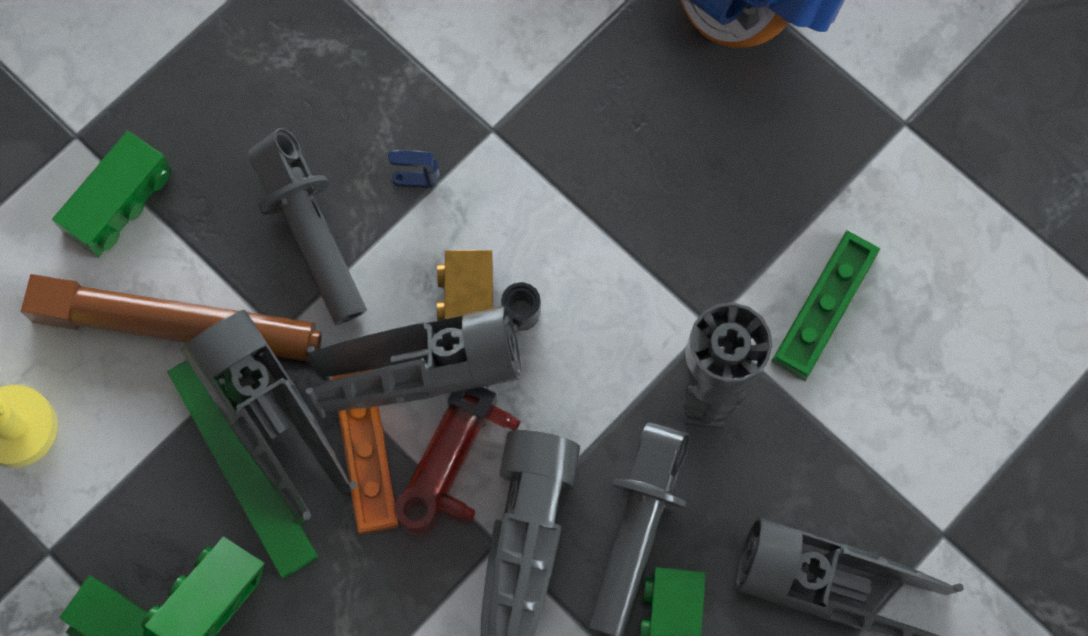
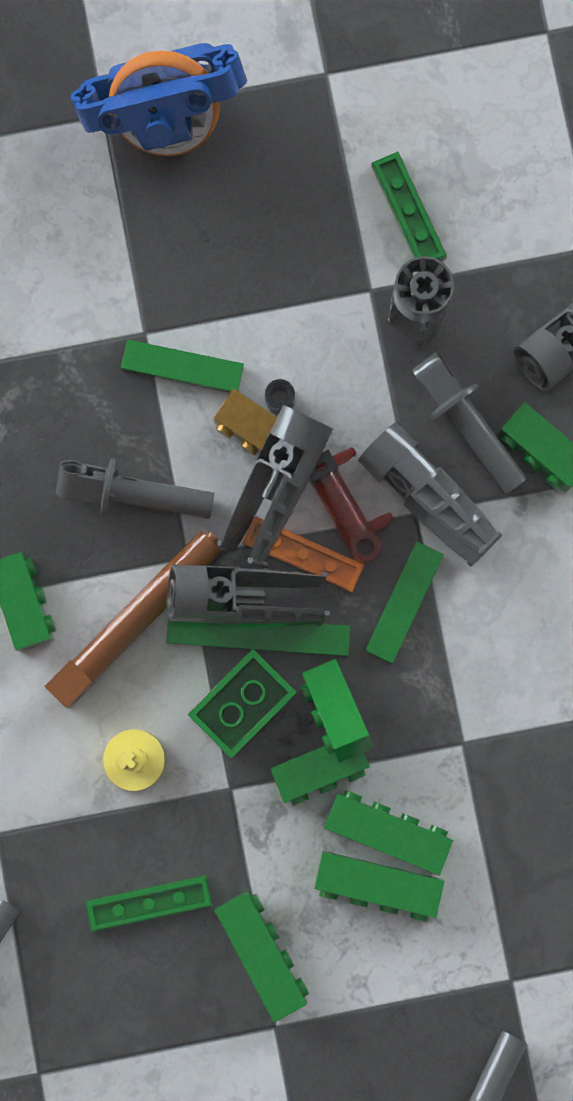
camera: 50 degrees left, 10 degrees up
dark blue piece [388,150,440,188] -> none
none -> green tile [121,339,244,393]
none -> green brick [187,649,297,759]
none -> green tile [365,542,444,664]

